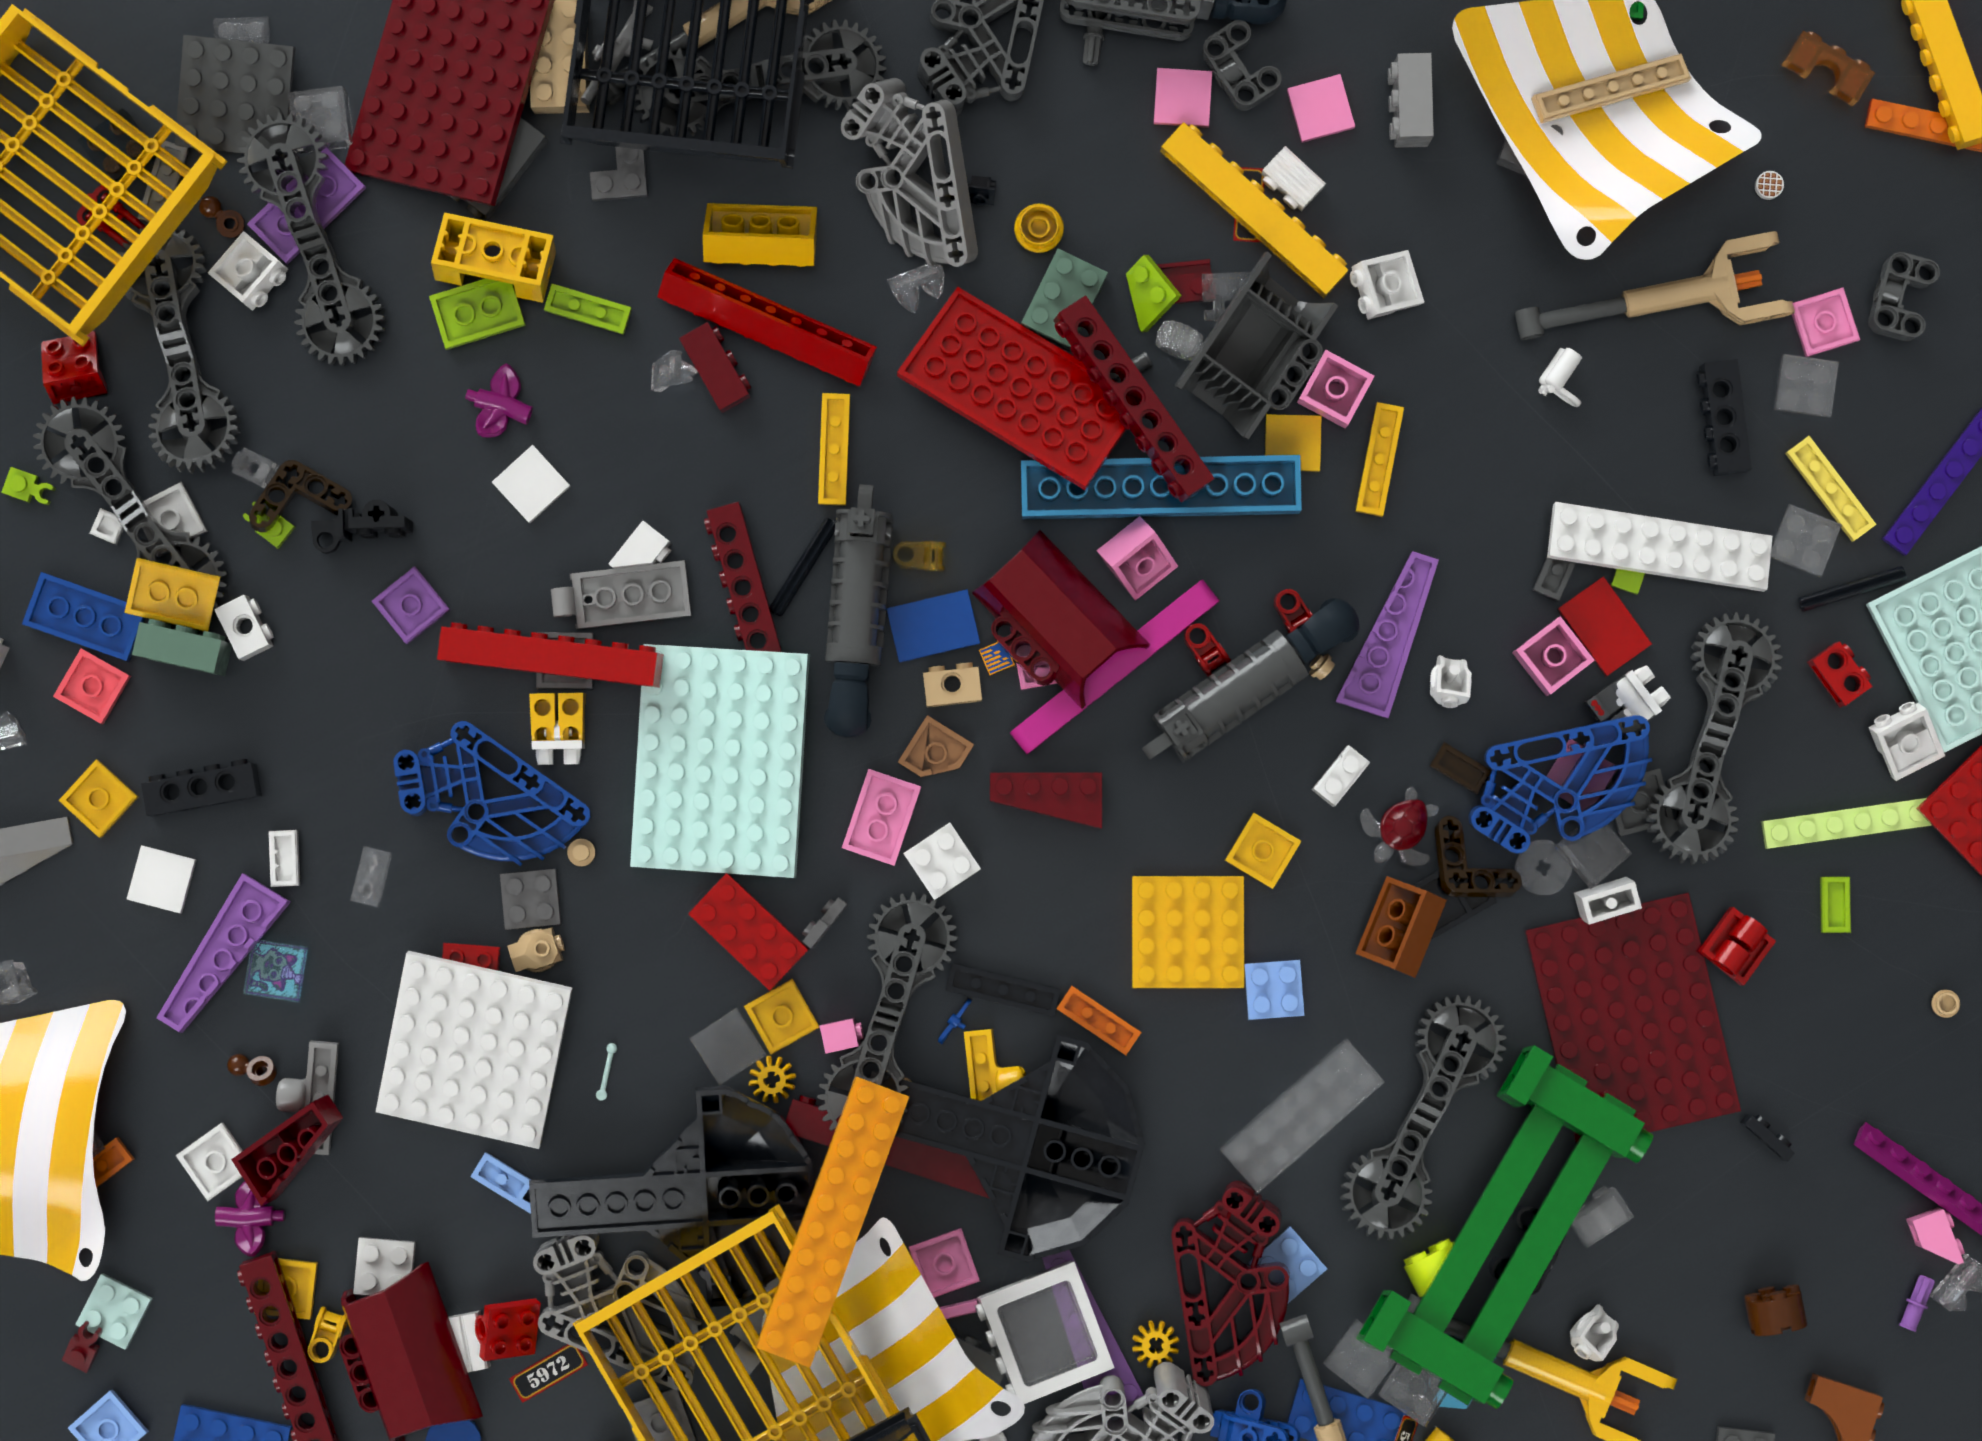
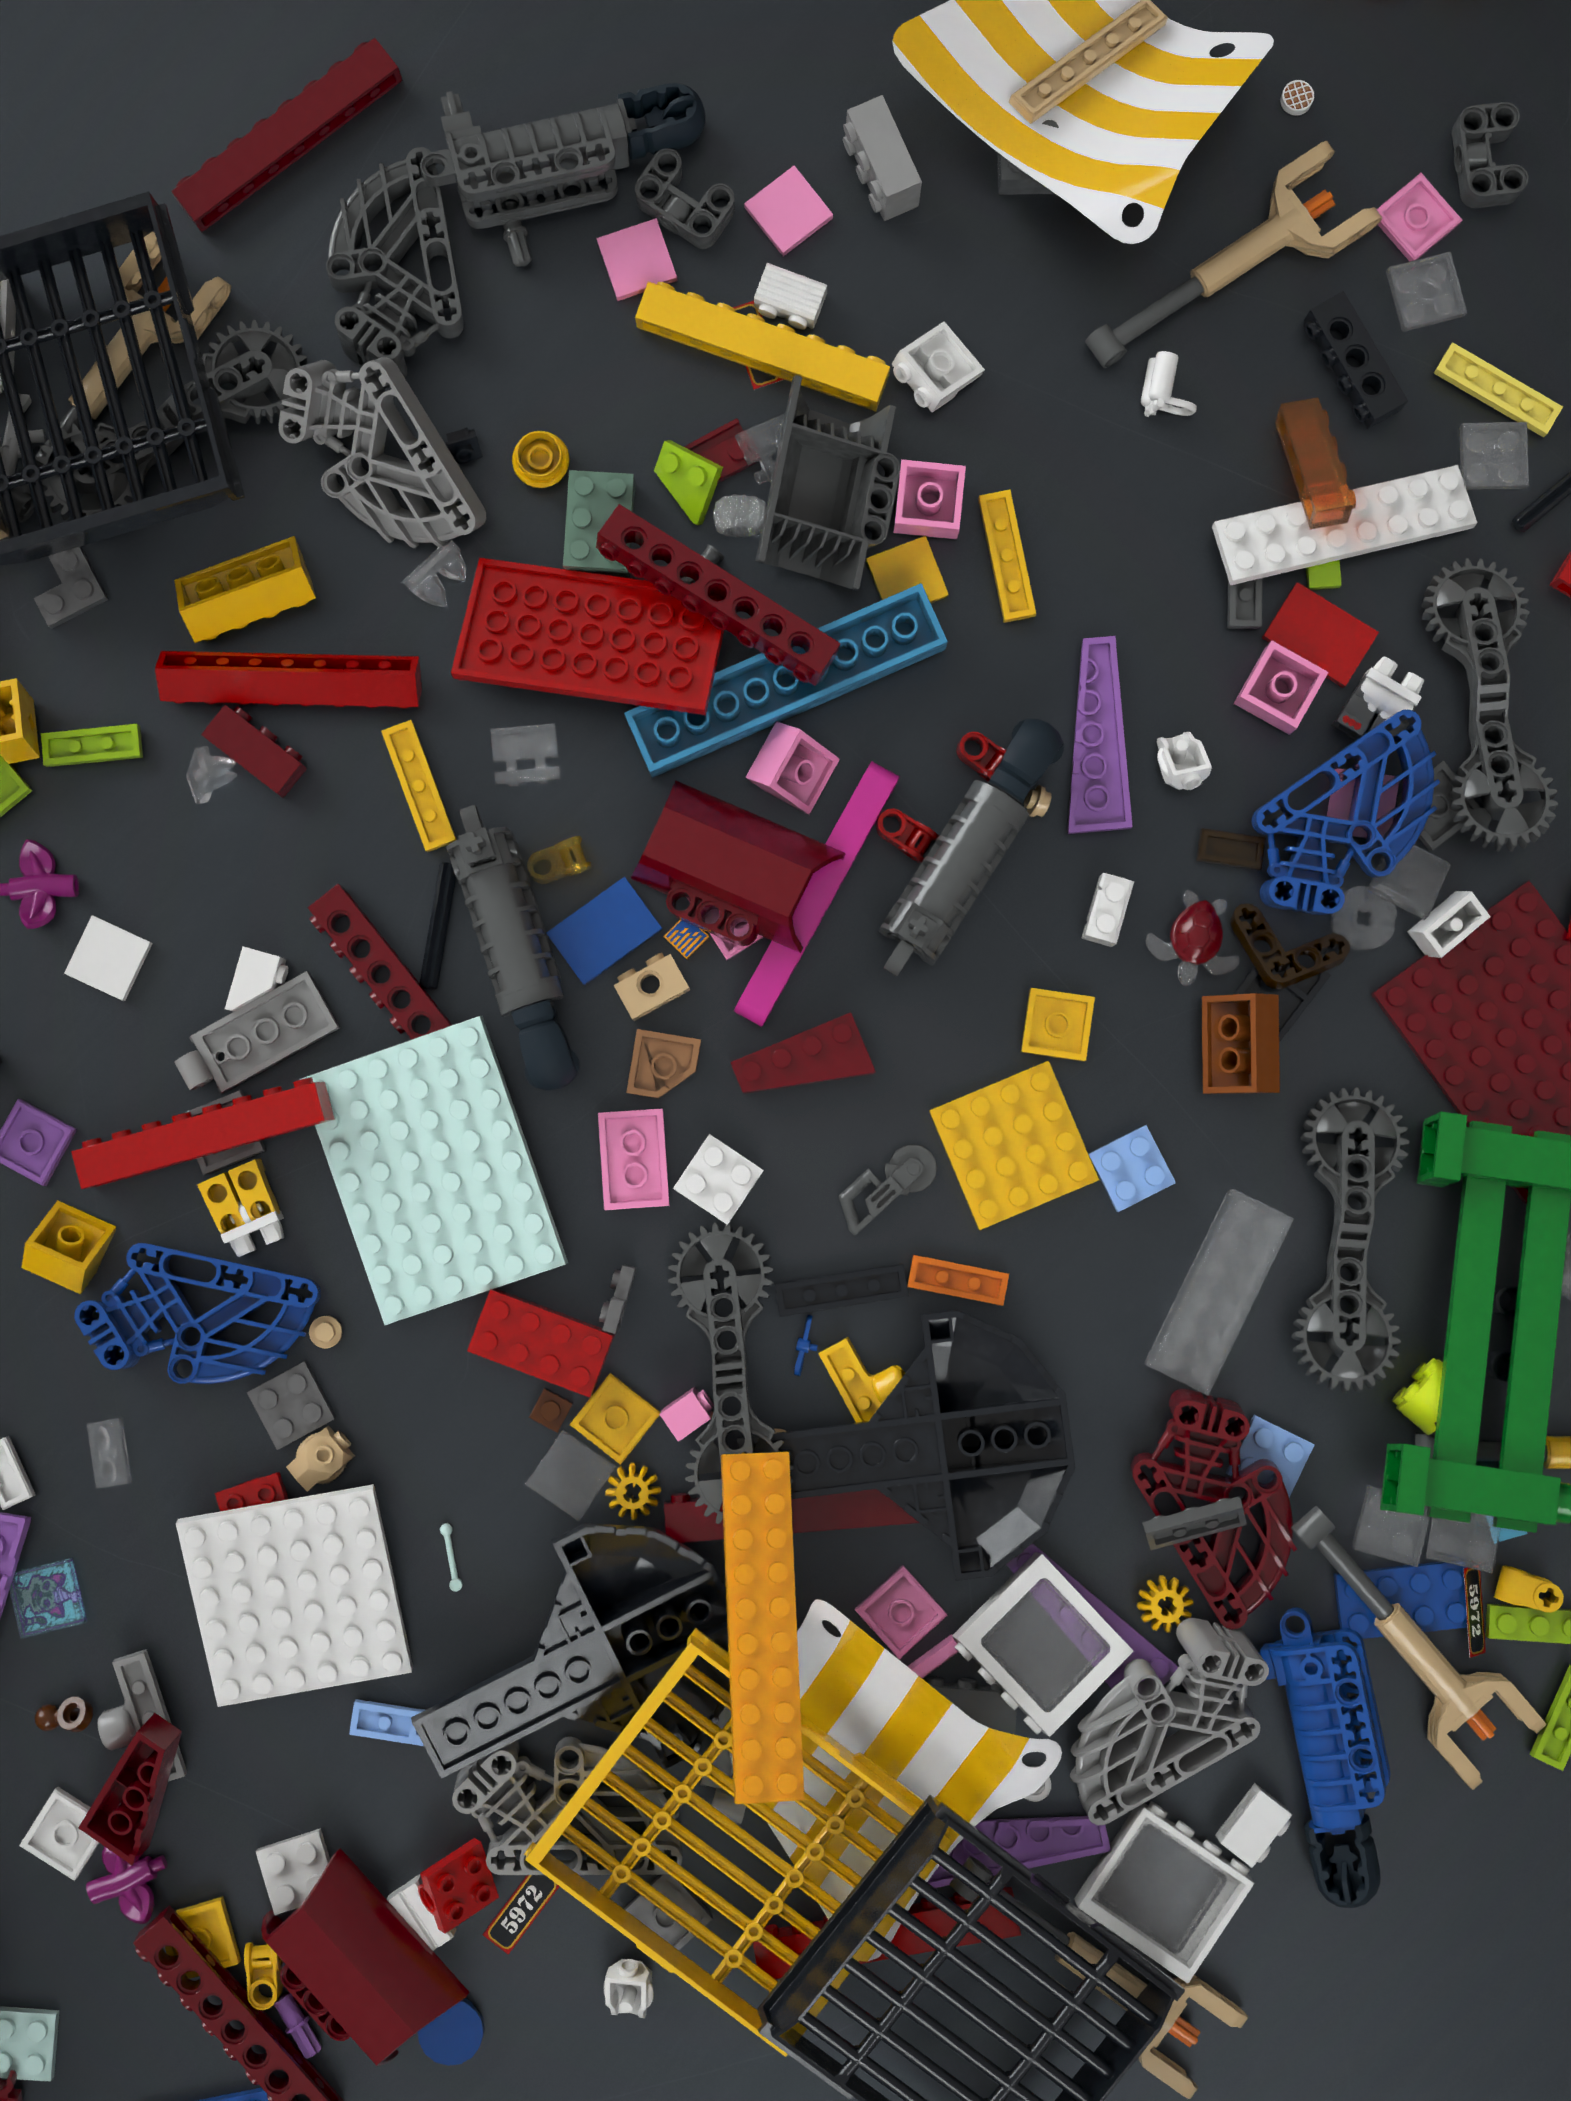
camera: 25 degrees left, 0 degrees up
none -> yellow slope [21,1200,116,1294]
none -> medium lavender axle [273,1991,322,2059]
none -> clear plate [490,723,560,787]
none -> reddish brown plate [529,1388,573,1433]
none -> dark grey piece [838,1144,937,1236]
none -> dark grey plate [1142,1496,1247,1551]
none -> clear orange brick [1275,397,1356,530]

